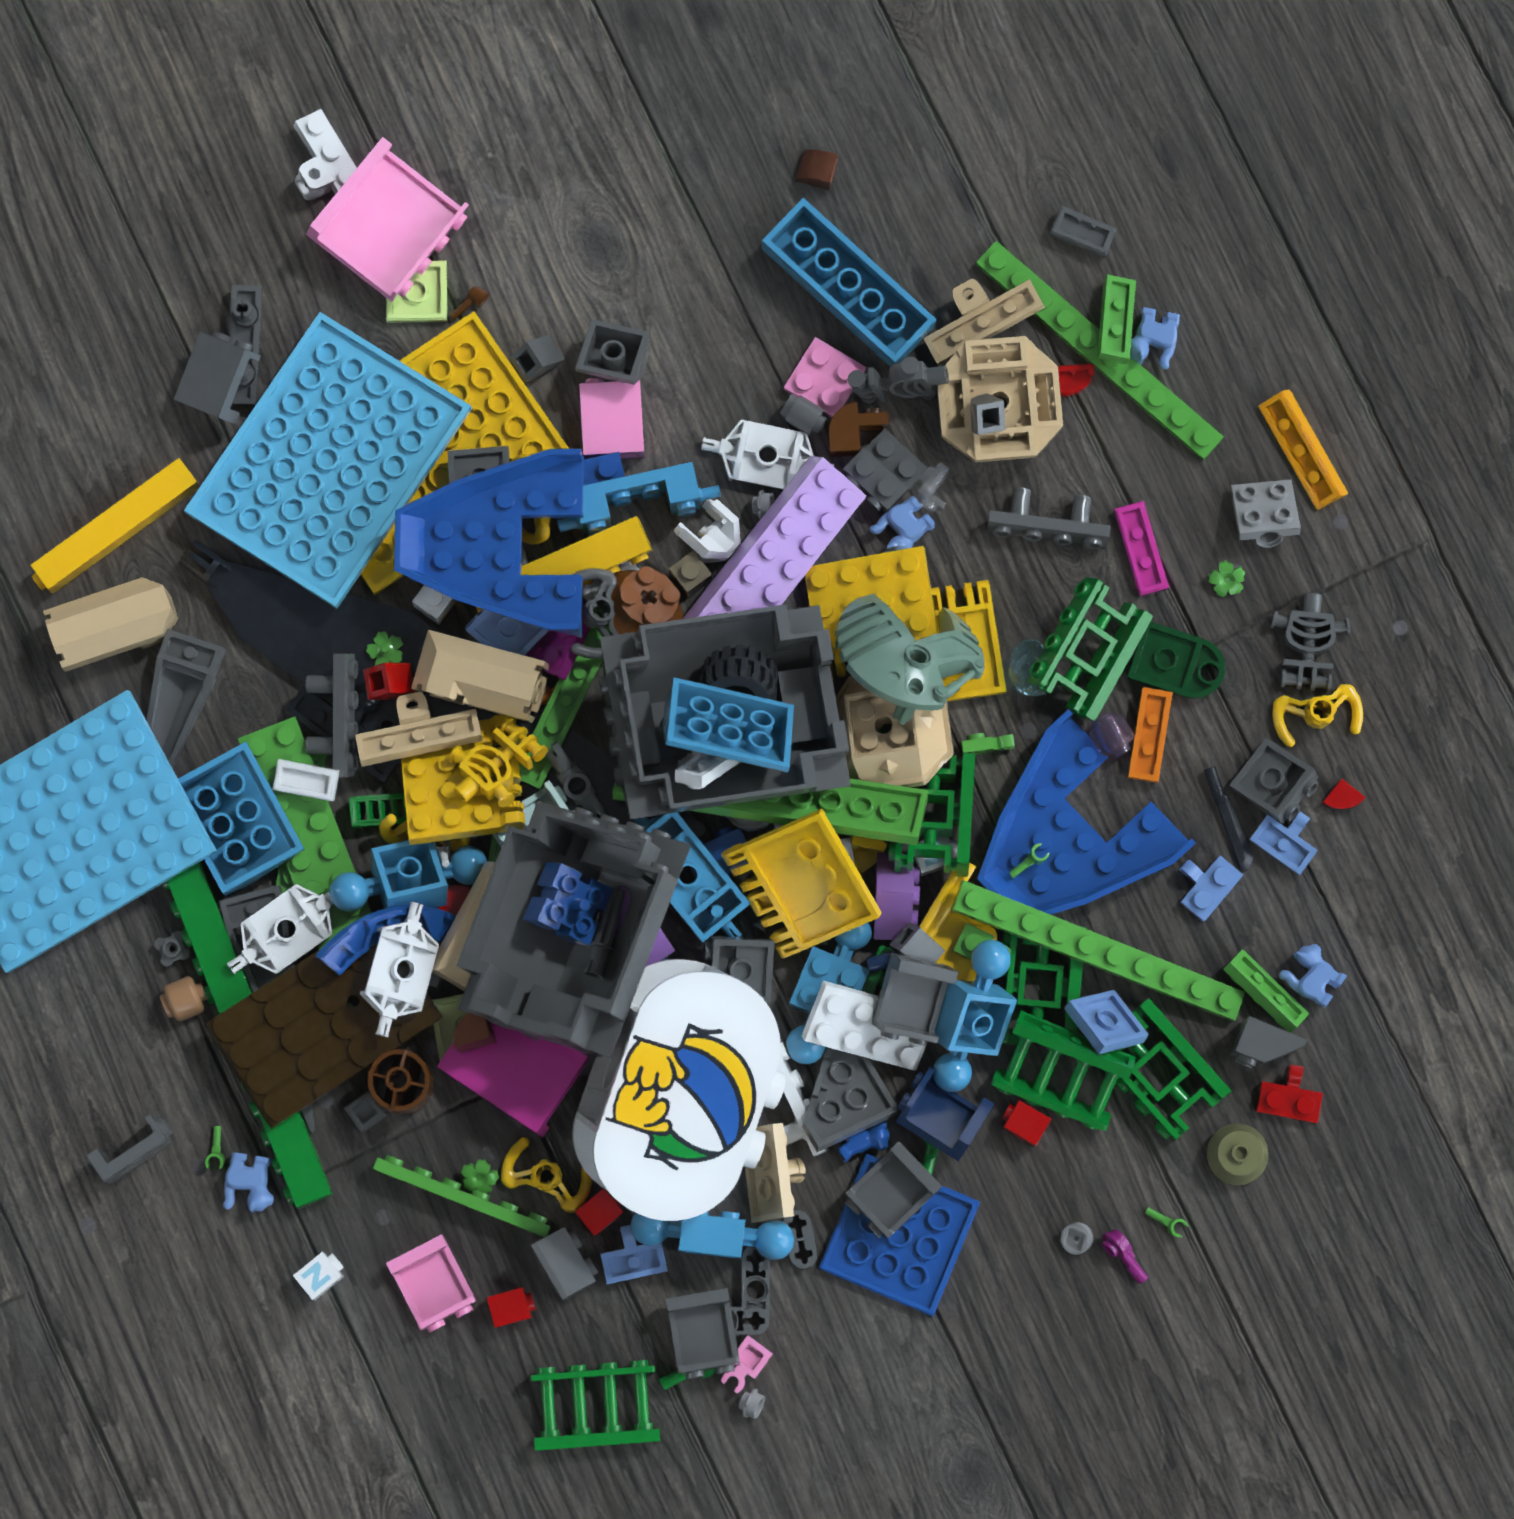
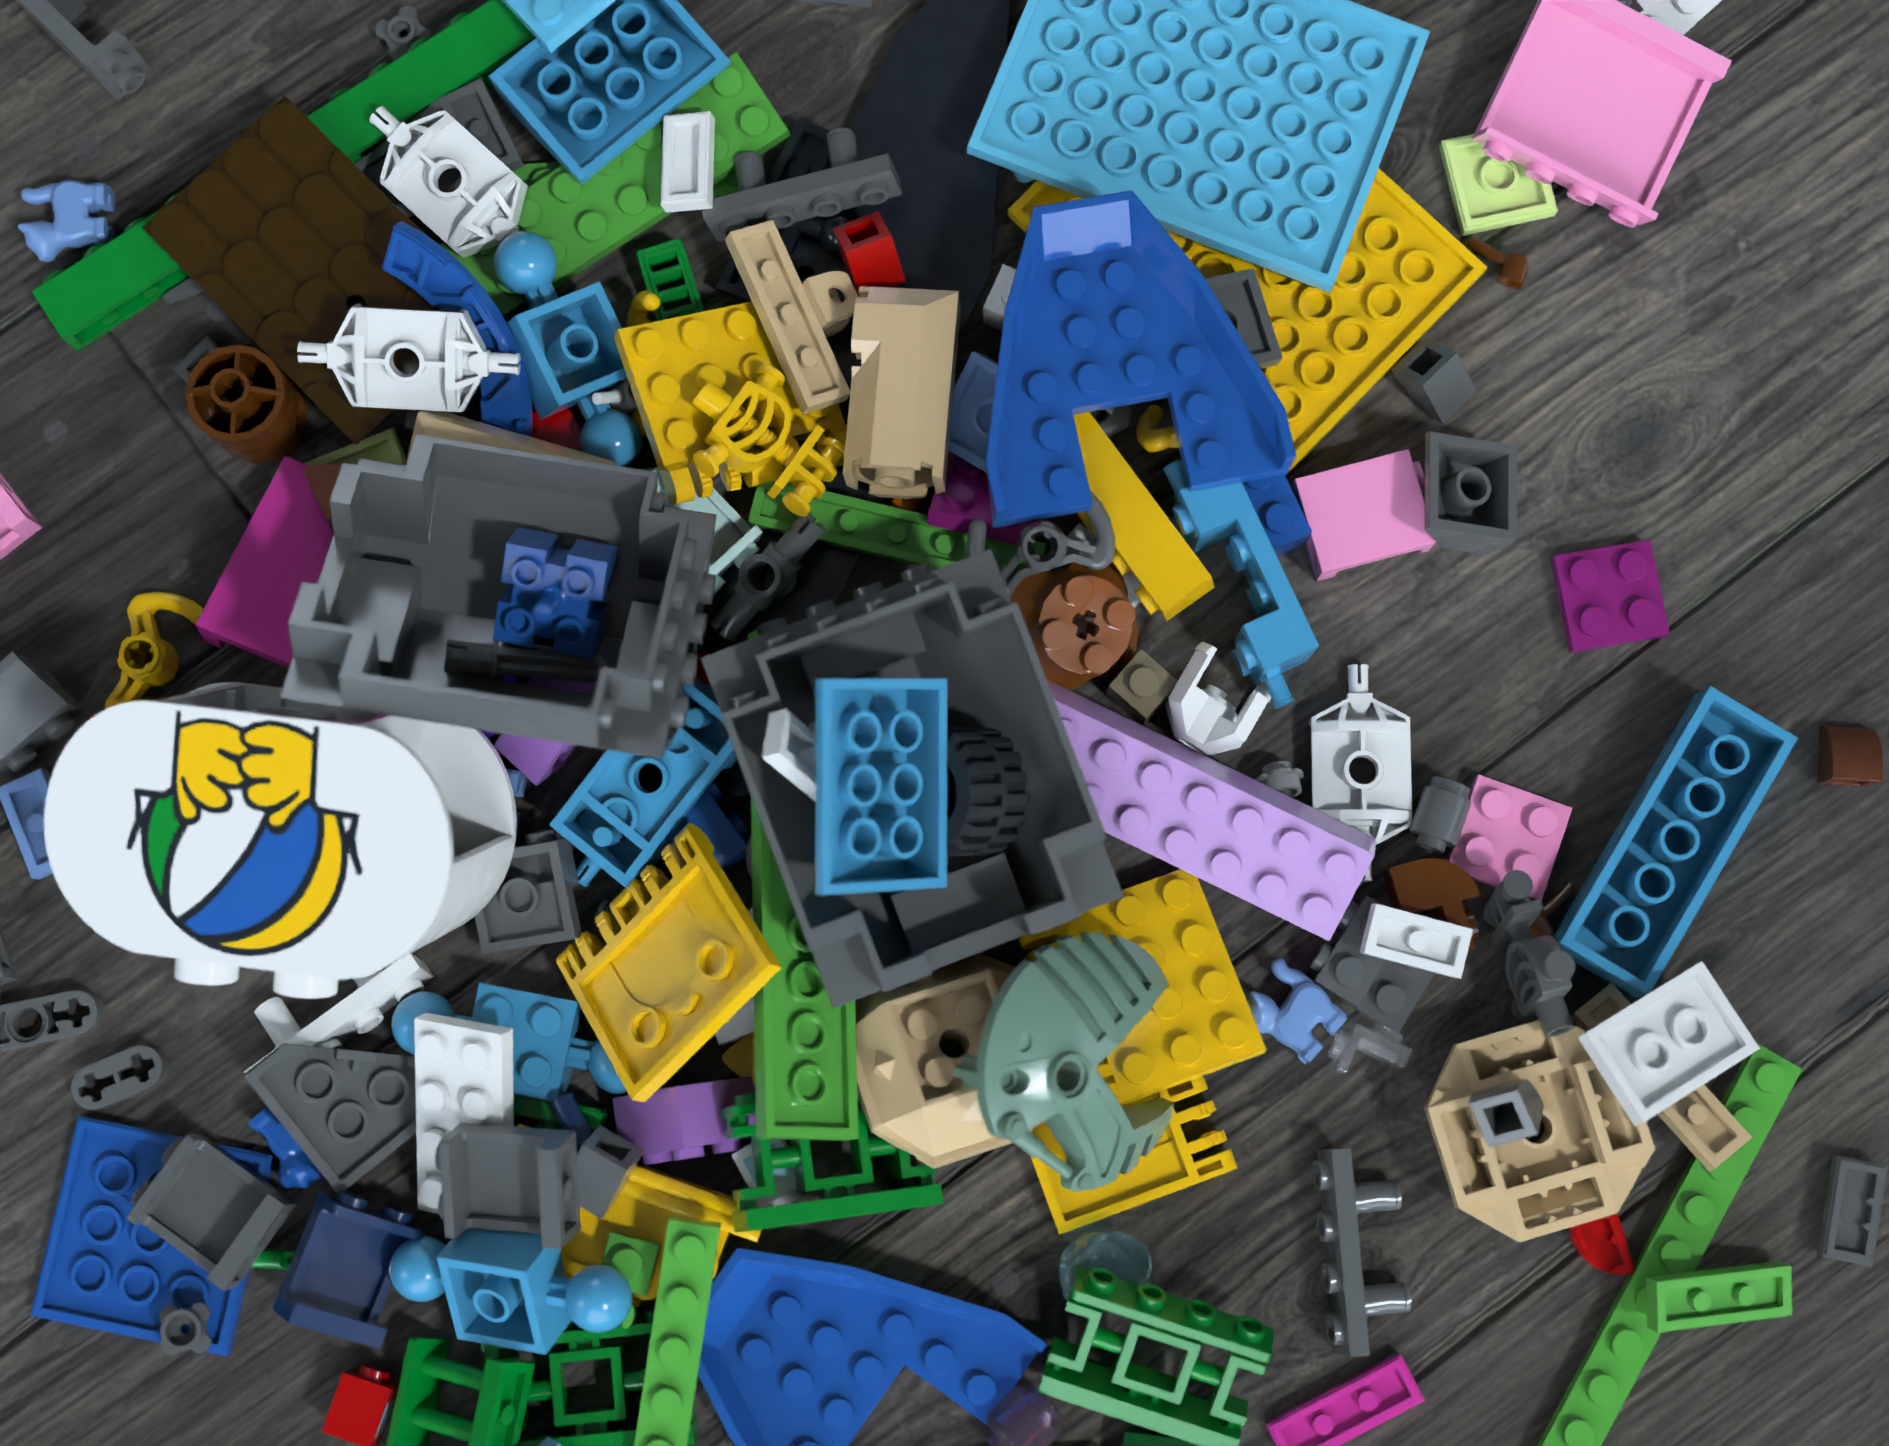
camera: 85 degrees right, 0 degrees up
medium nougat head [160,976,207,1022] -> none
bright green hand [205,1126,225,1170] -> none
bright green plant [366,631,403,666] -> none
bright green plate [373,1155,552,1238] -> none
bright green plant [461,1159,499,1194] -> none
dark azure brick [631,1211,794,1260] -> none
tan plate [745,1123,805,1223] -> none
bright green plate [960,733,1015,757] -> none
bright green hand [1008,843,1049,878] -> none
medium blue animal [1130,307,1180,370] -> none
none -> dark grey plate [159,1302,212,1356]
none -> white plate [1359,904,1473,979]
none -> reddish brown hand [1529,882,1576,936]
none -> magenta plate [1550,539,1670,654]
none -> white plate [1578,961,1760,1126]

